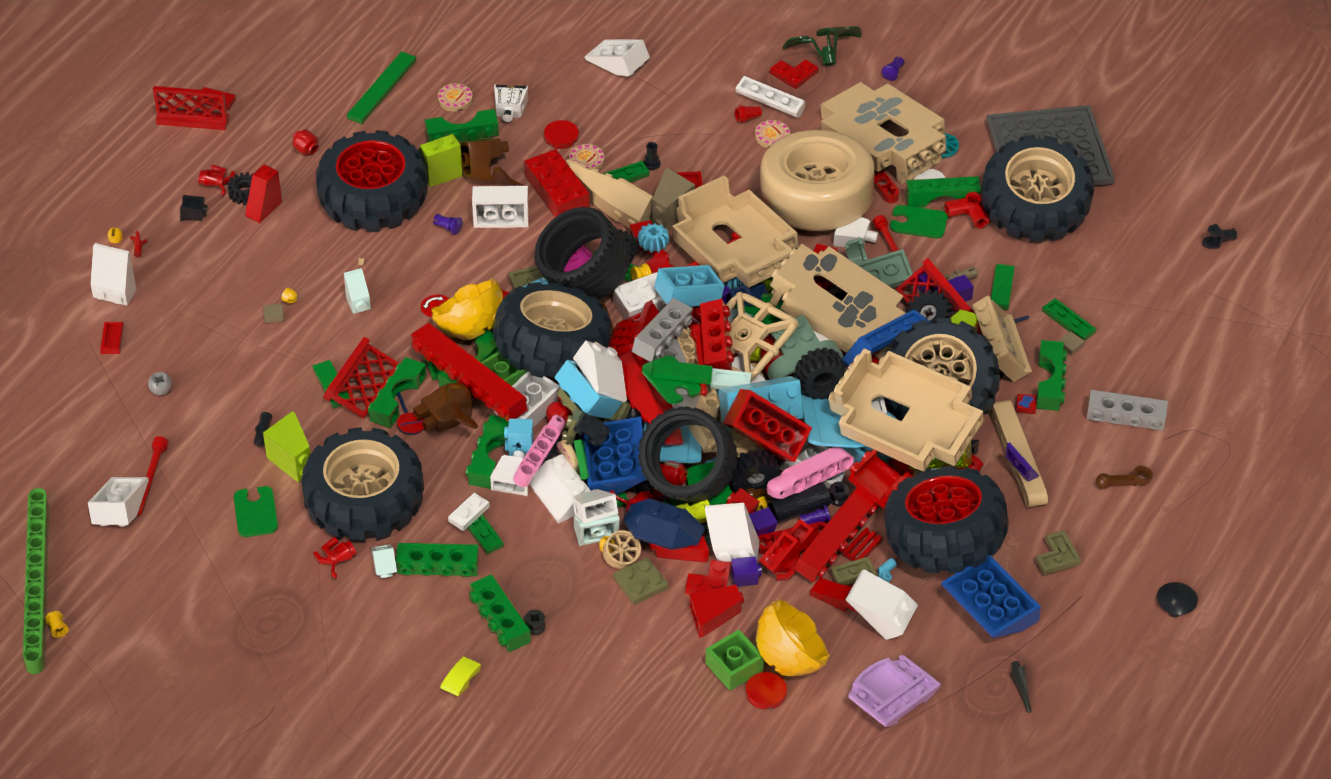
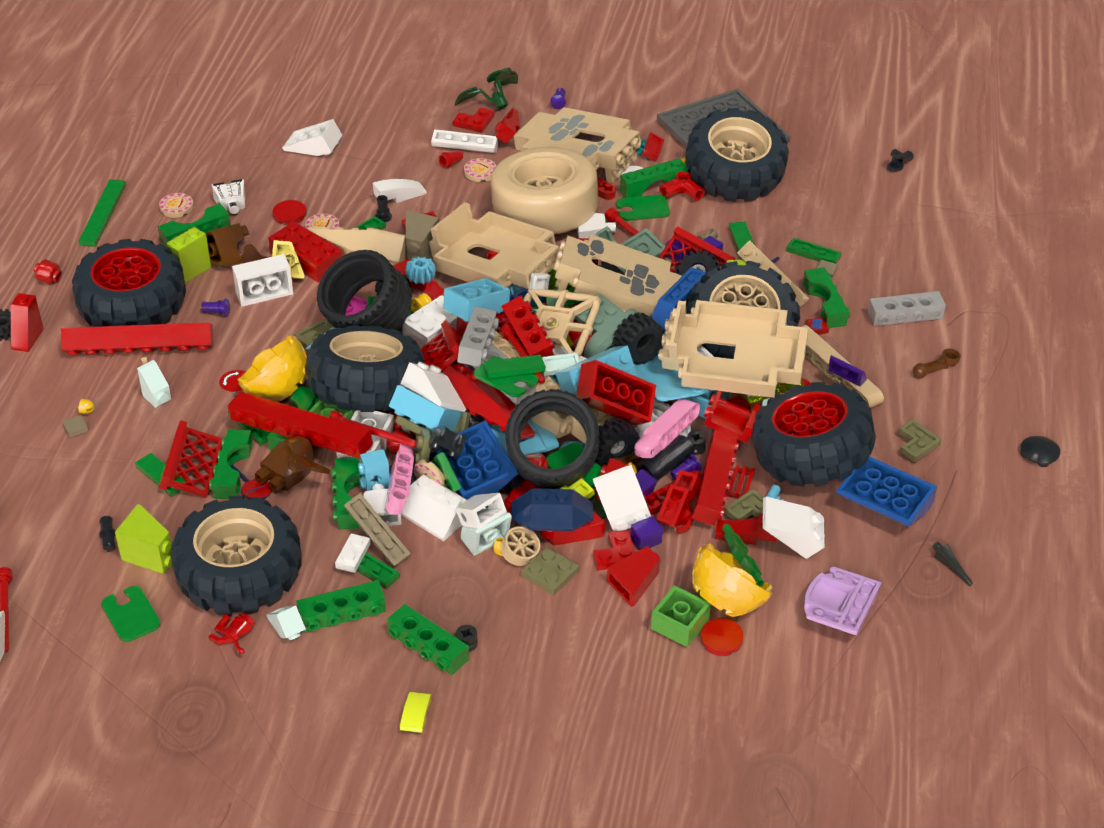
camera: 20 degrees left, 5 degrees down
none -> brick [61,323,213,356]
none -> light yellow slope [272,240,305,279]
none -> red piece [329,410,417,447]
none -> dark tan plate [344,493,411,568]
none -> white slope [373,179,427,203]
none -> red slope [495,108,520,143]
none -> white tile [529,273,551,290]
none -> red tile [642,132,664,162]
none -> green piece [722,524,764,587]

